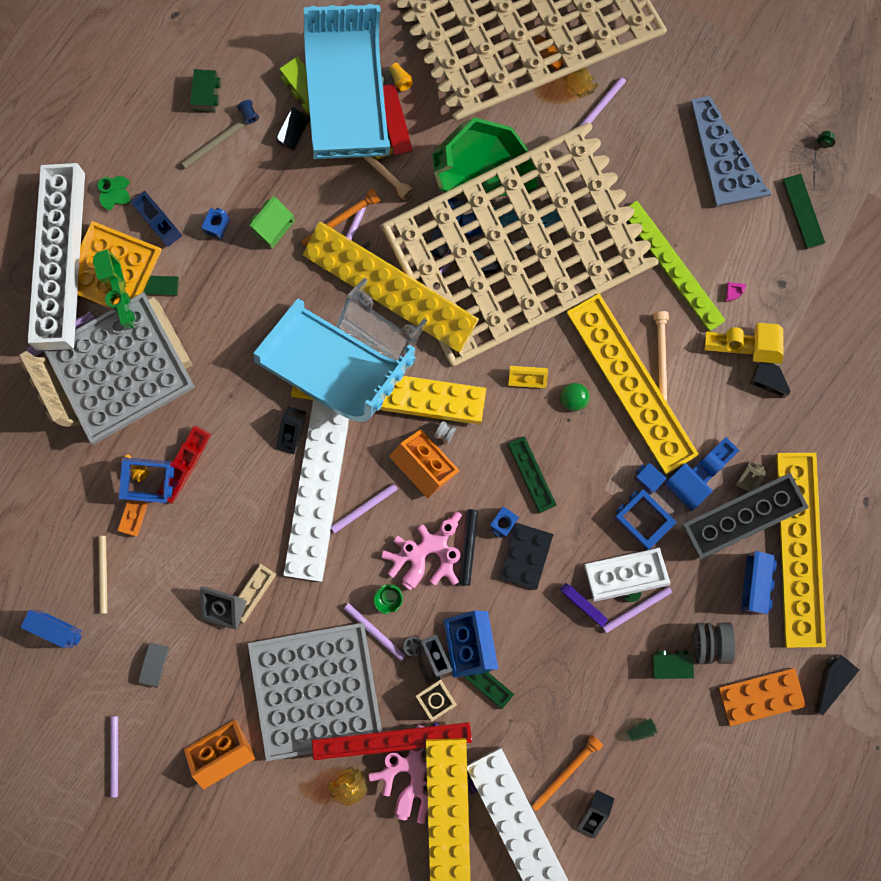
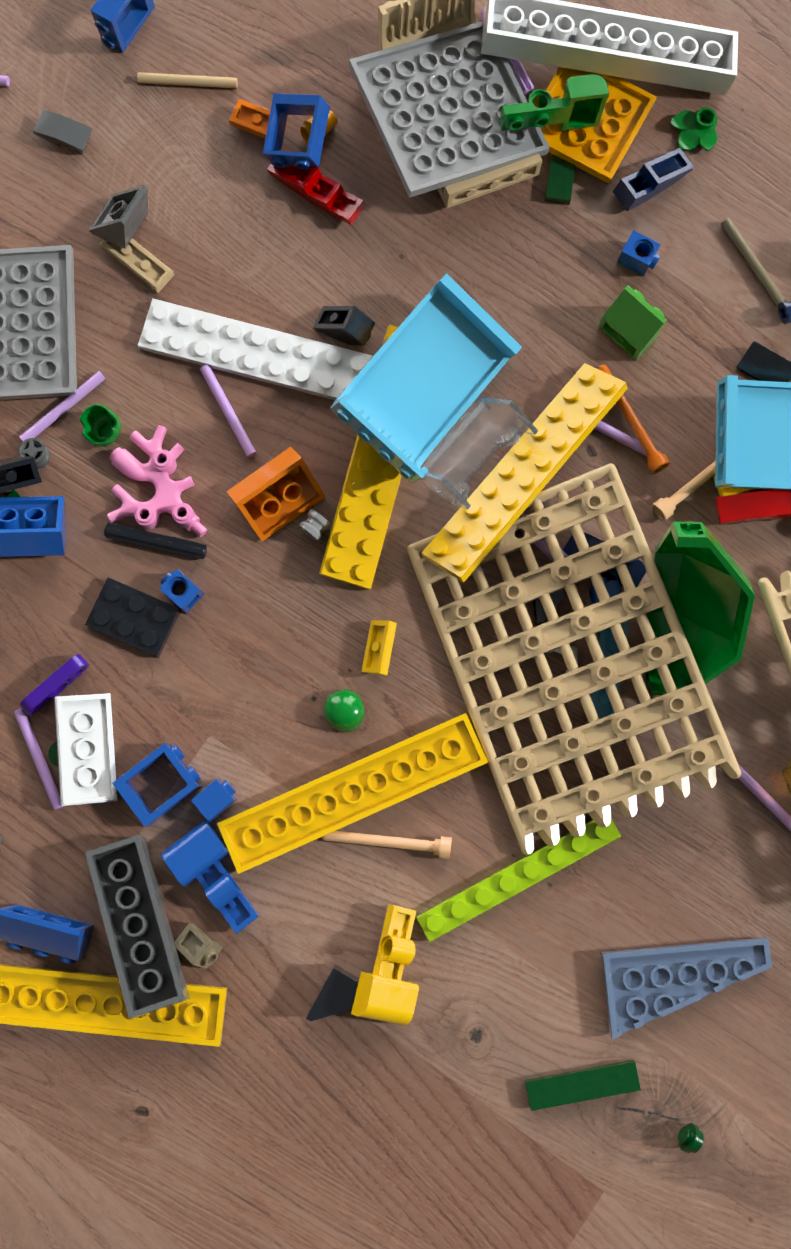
camera: 95 degrees right, 0 degrees up
dark green tile [507,436,557,514] -> none
dark pink tile [725,282,746,302] -> none

